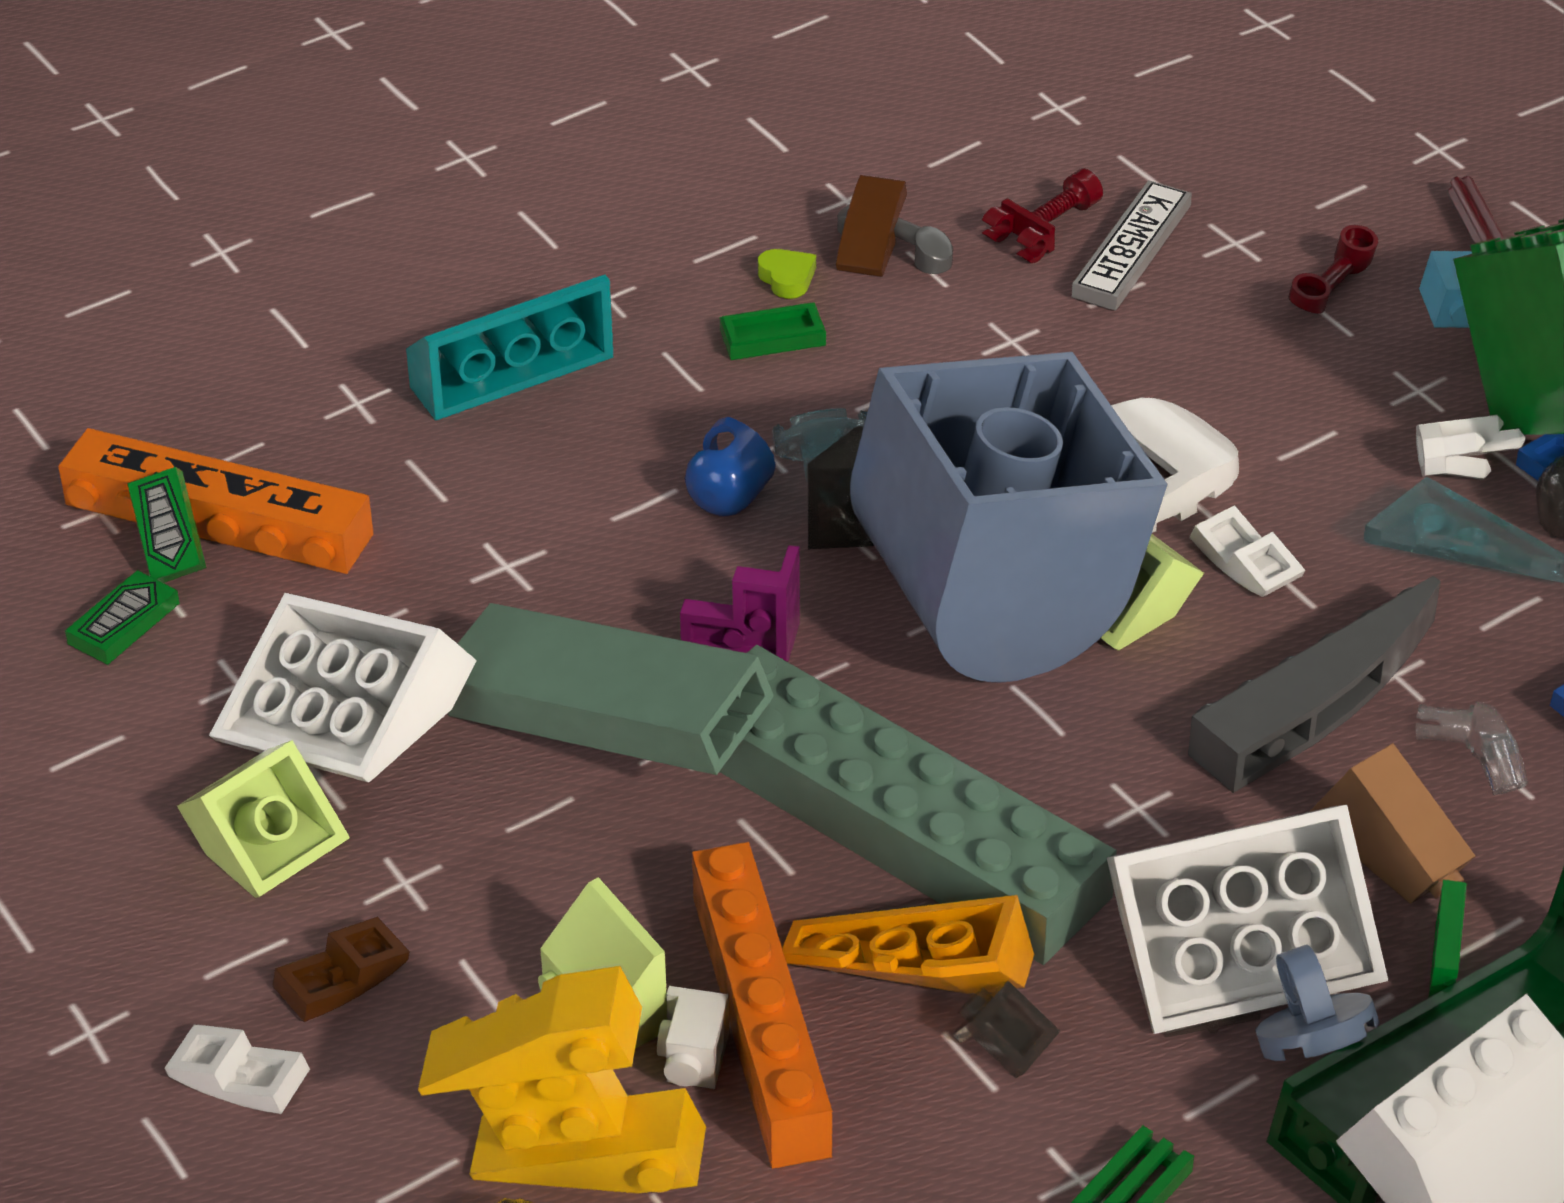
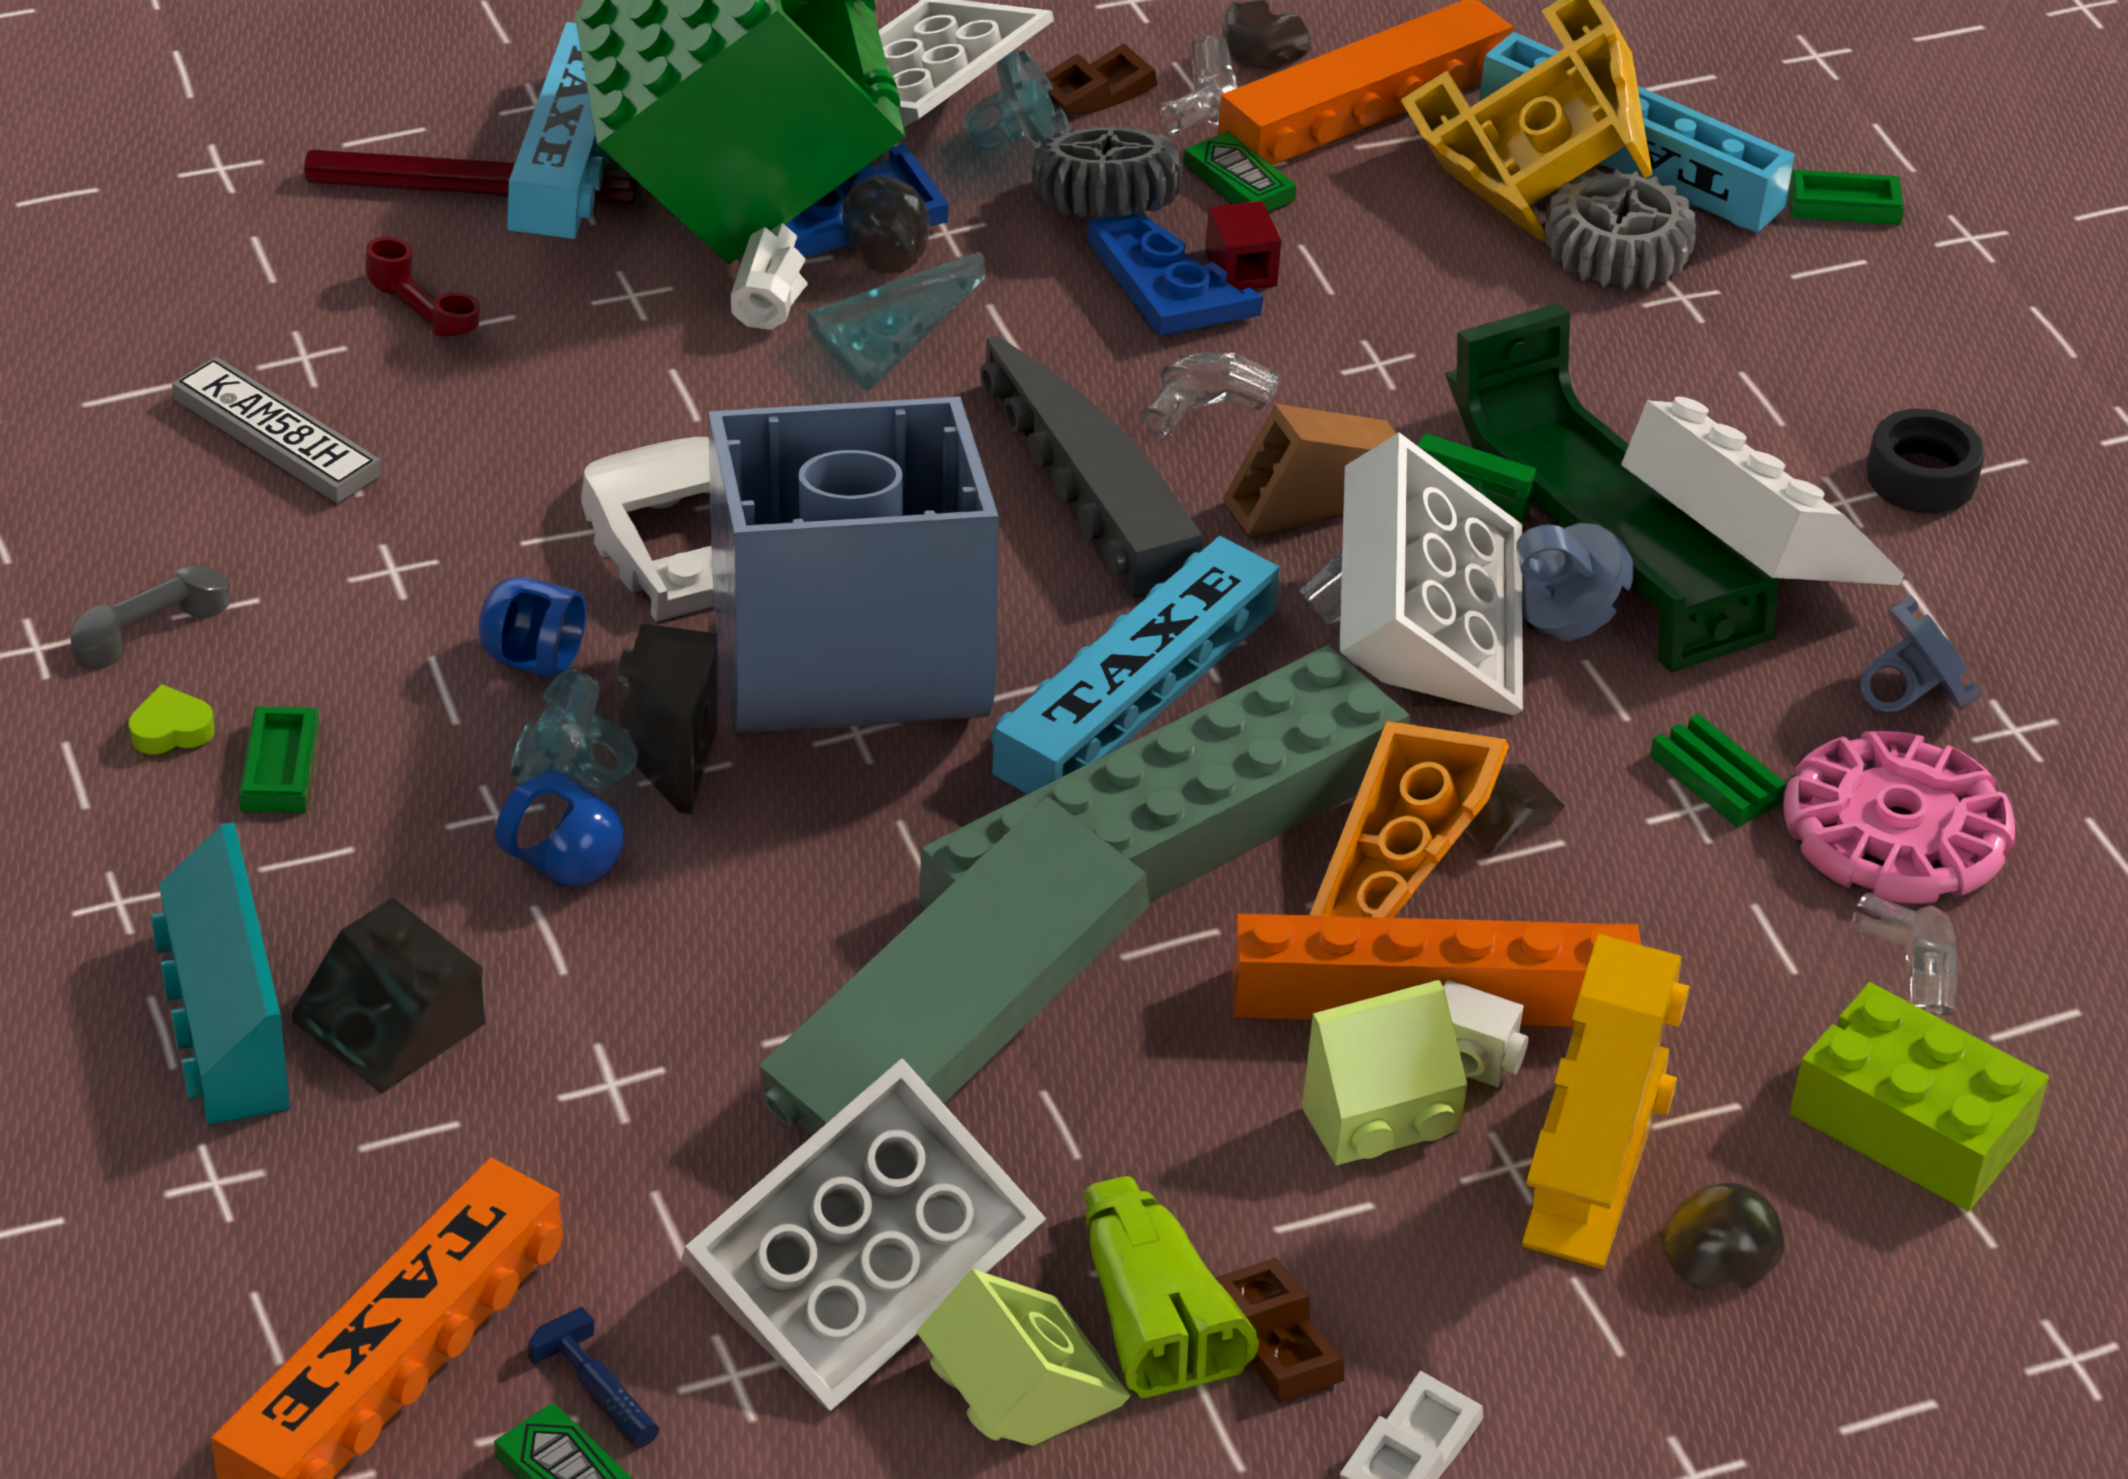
camera: 80 degrees left, 0 degrees up
tile [127,467,207,583] -> none
magenta panel [680,545,800,662] -> none
reddish brown slope [836,175,907,277] -> none
dark red bar [982,168,1103,263] -> none
none -> clear smoke slope [292,897,486,1094]
none -> dark blue piece [528,1306,659,1448]
none -> medium azure brick [991,536,1280,794]
none -> lime piece [1083,1176,1259,1398]

